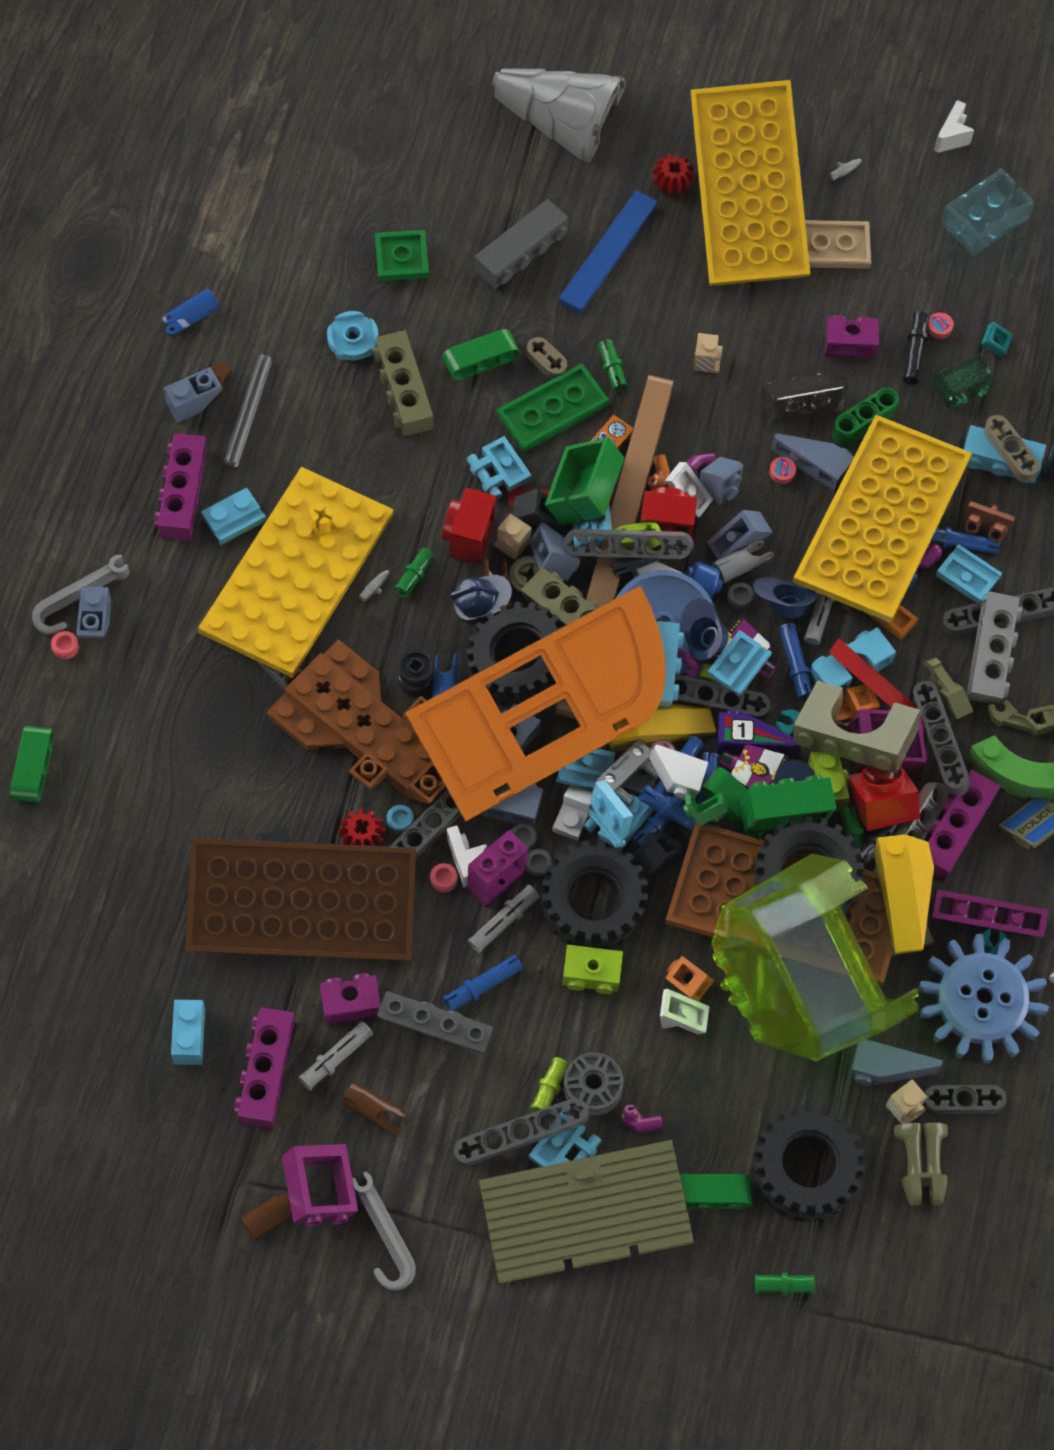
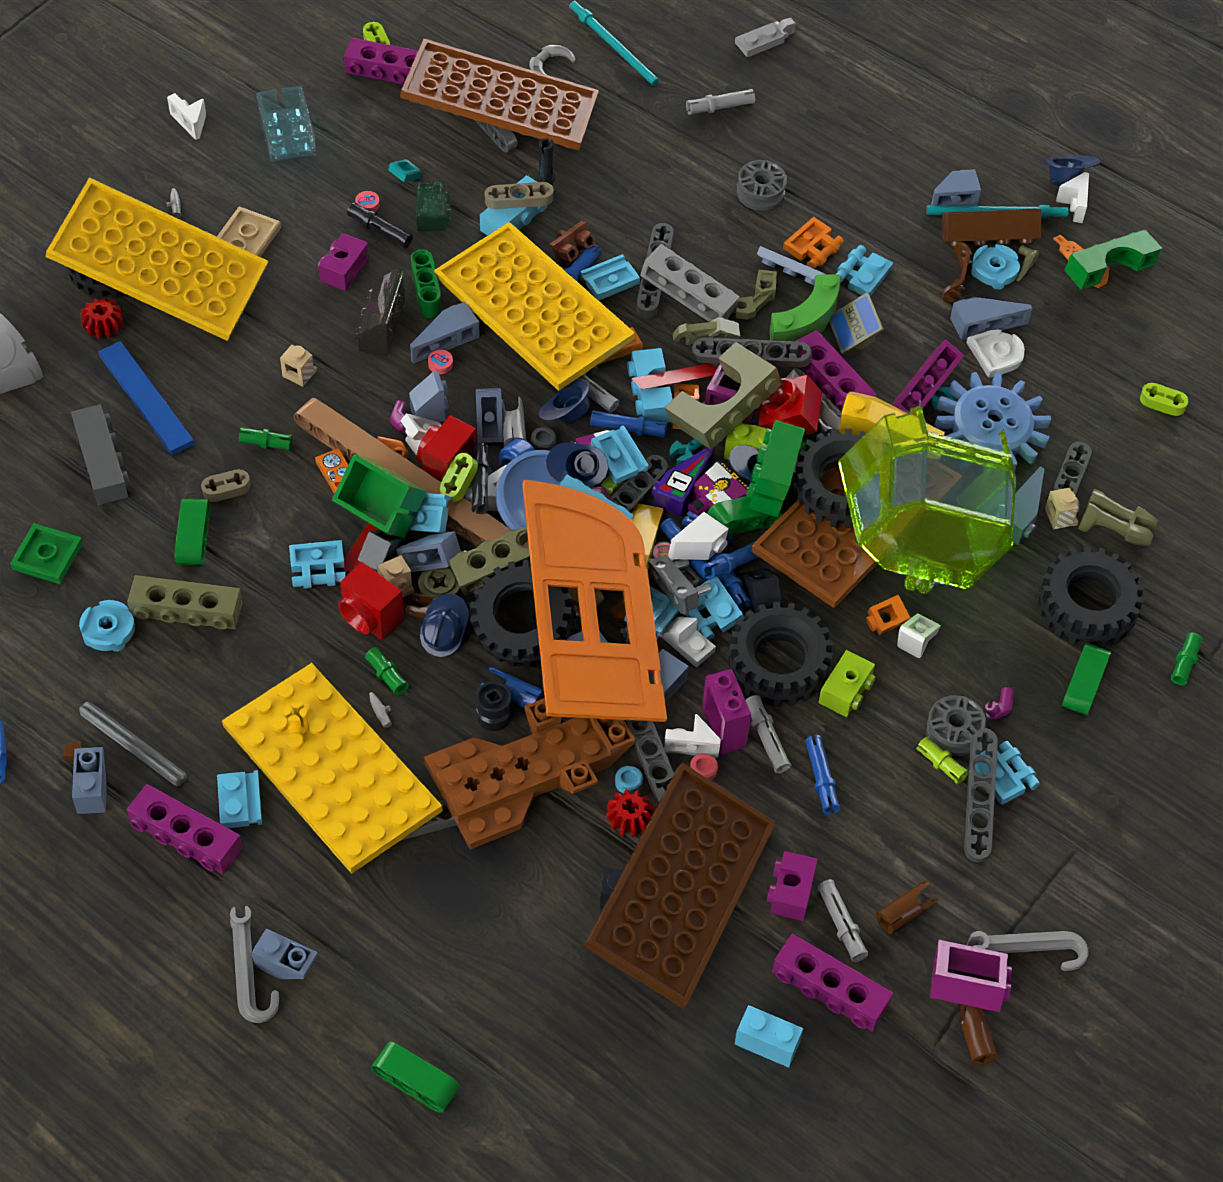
camera: 65 degrees left, 10 degrees down
coral tile [51,631,79,659] -> none
dark grey bracket [377,991,493,1054] -> none
olive door [479,1140,694,1284] -> none
green tile [496,363,610,453] -> none
dark grey tile [511,823,537,851] -> none
dark grey beam [563,529,694,559] -> none
medium azure plate [588,780,633,848] -> none
green bracket [683,792,728,826] -> none

